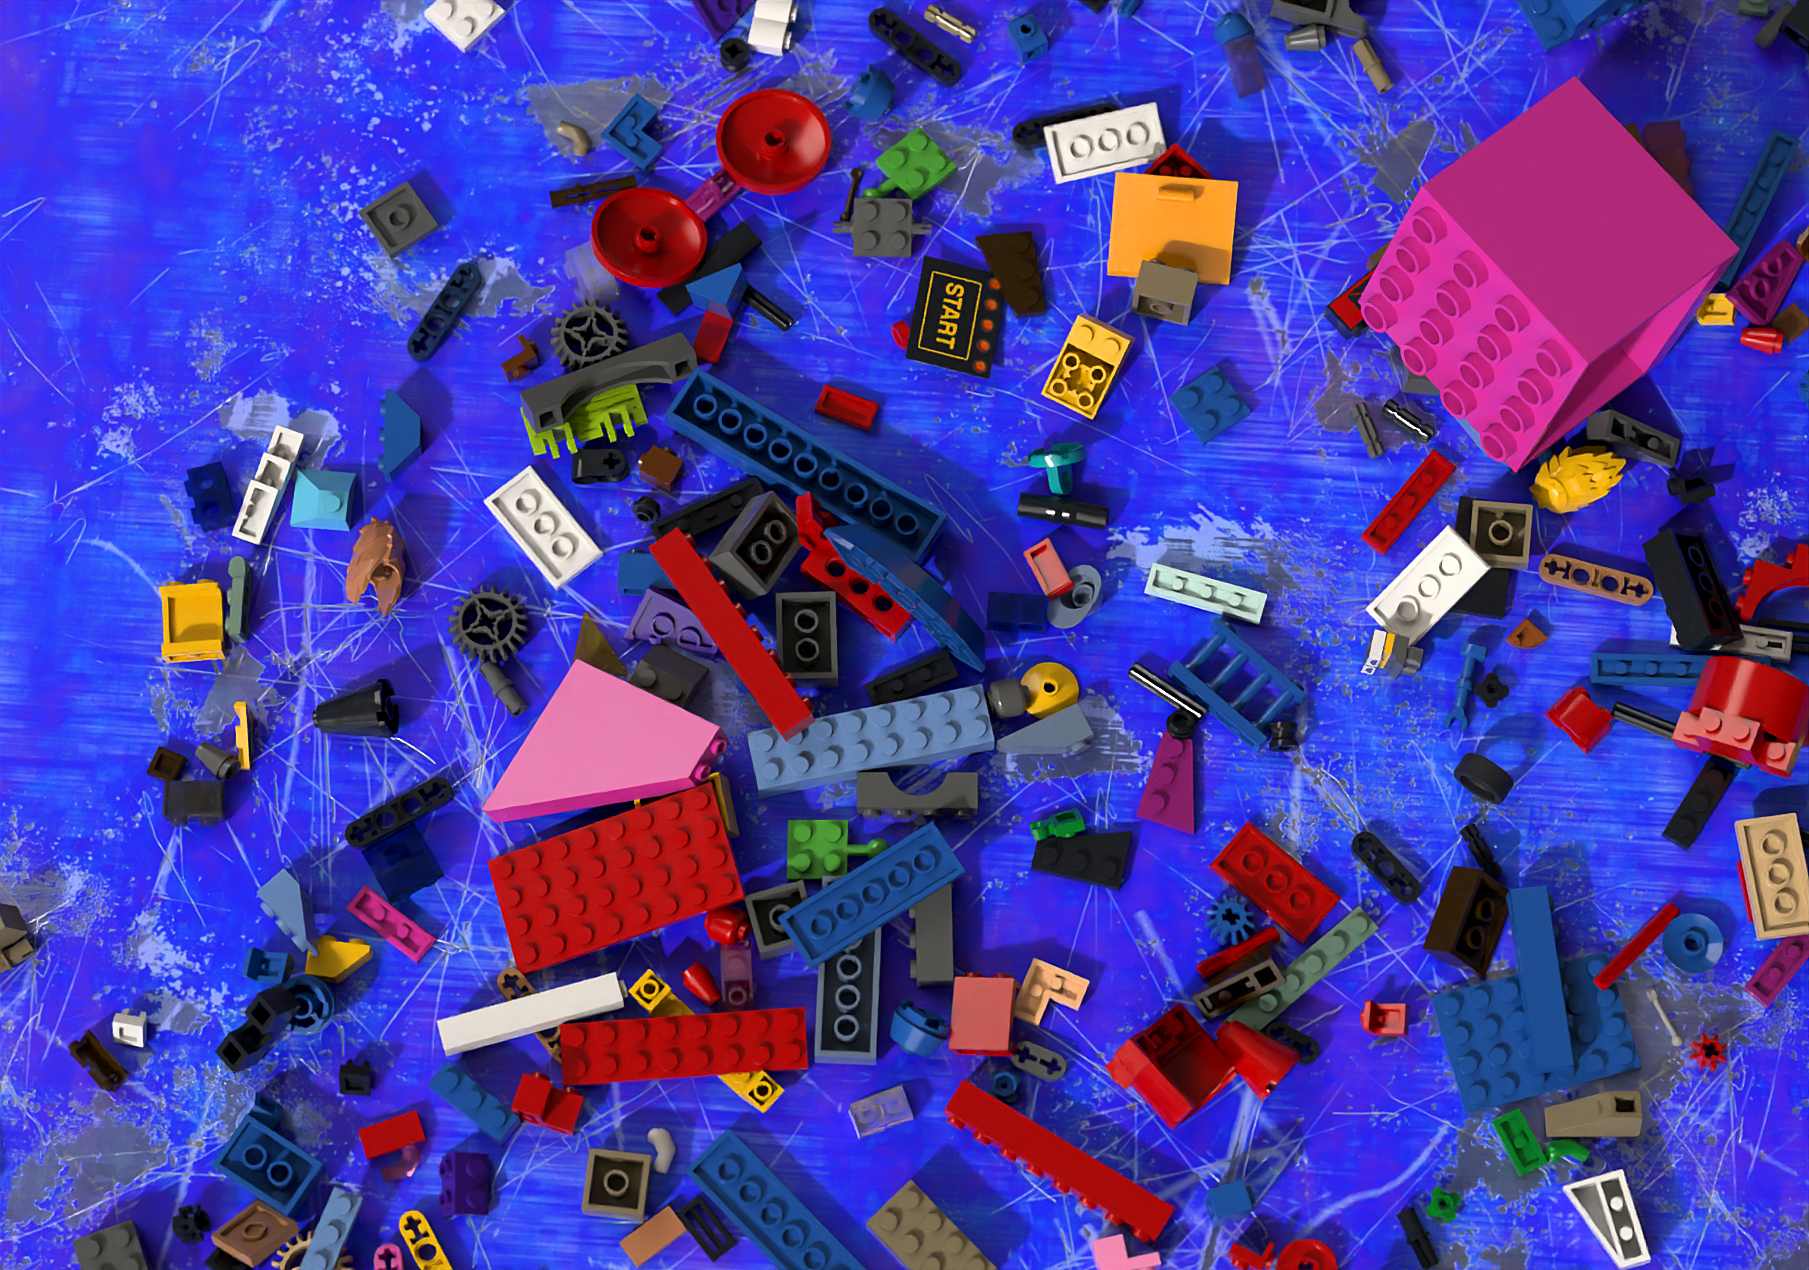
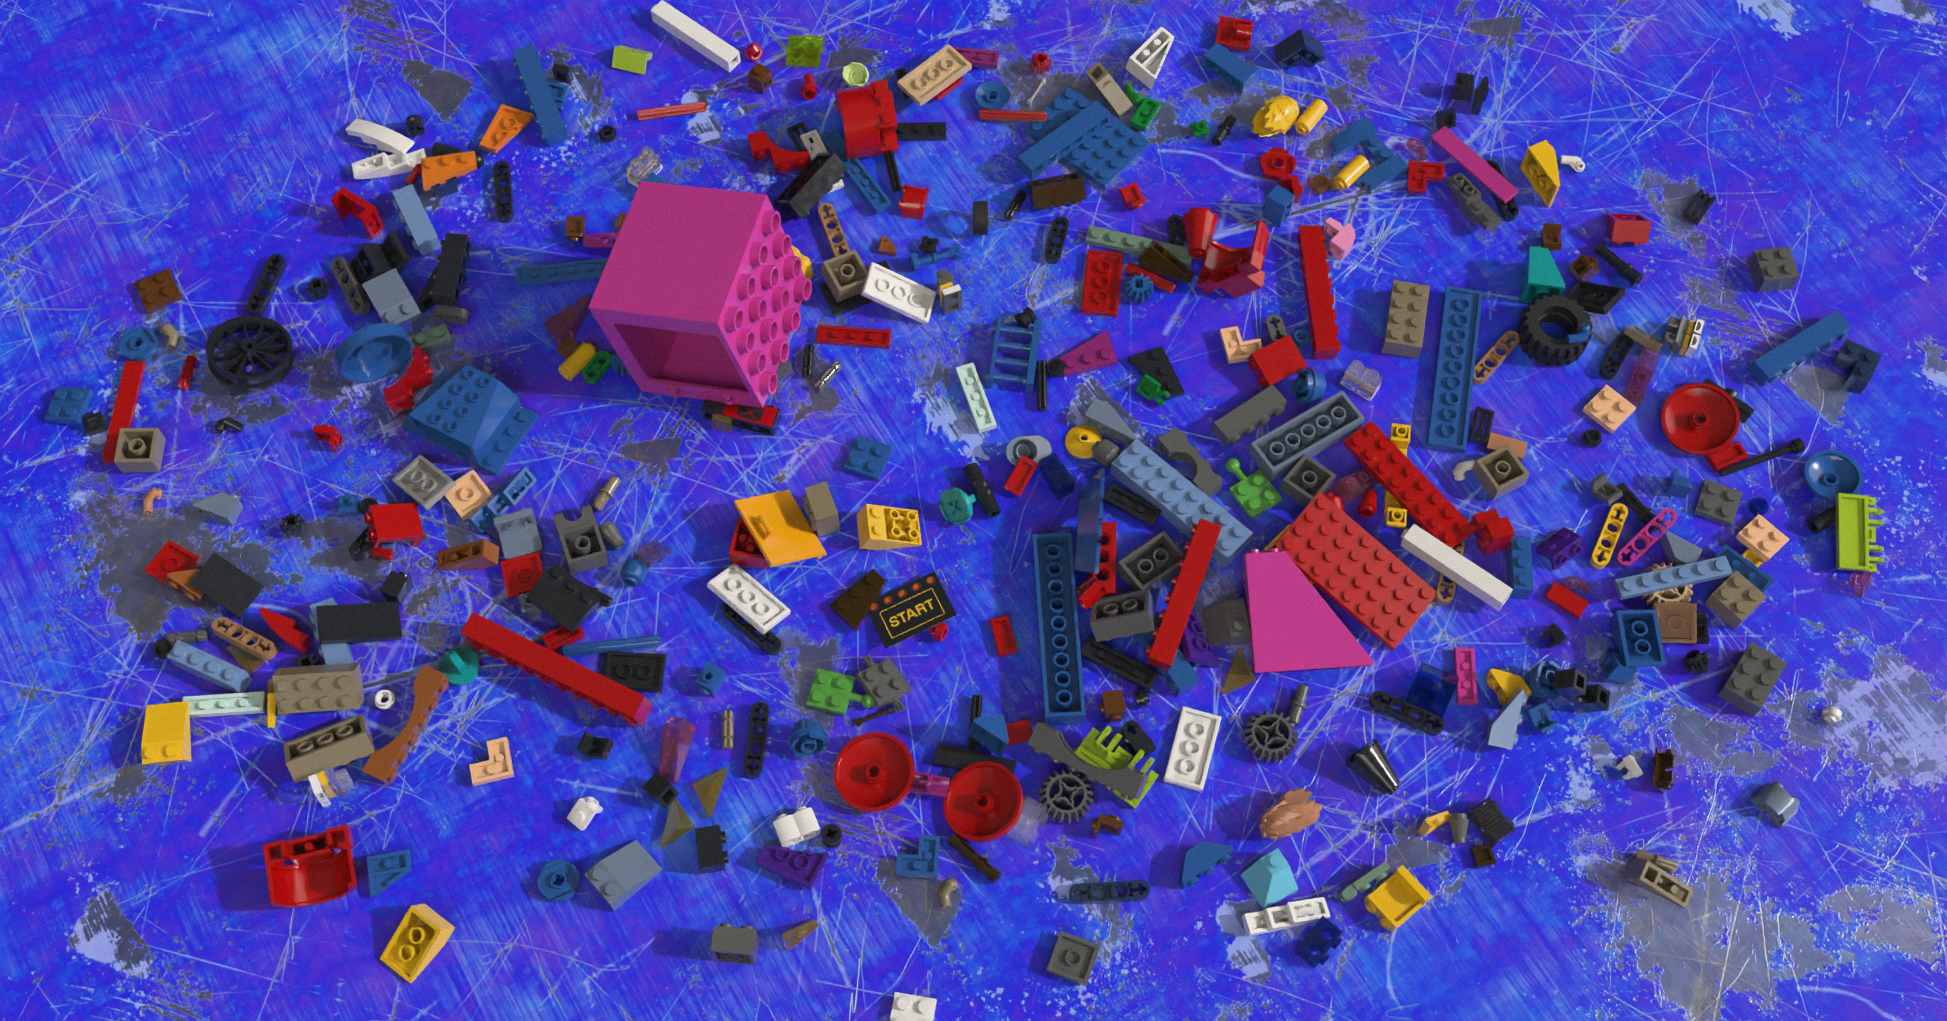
camera: 125 degrees left, 10 degrees down
blue plate [778,821,966,970] -> none

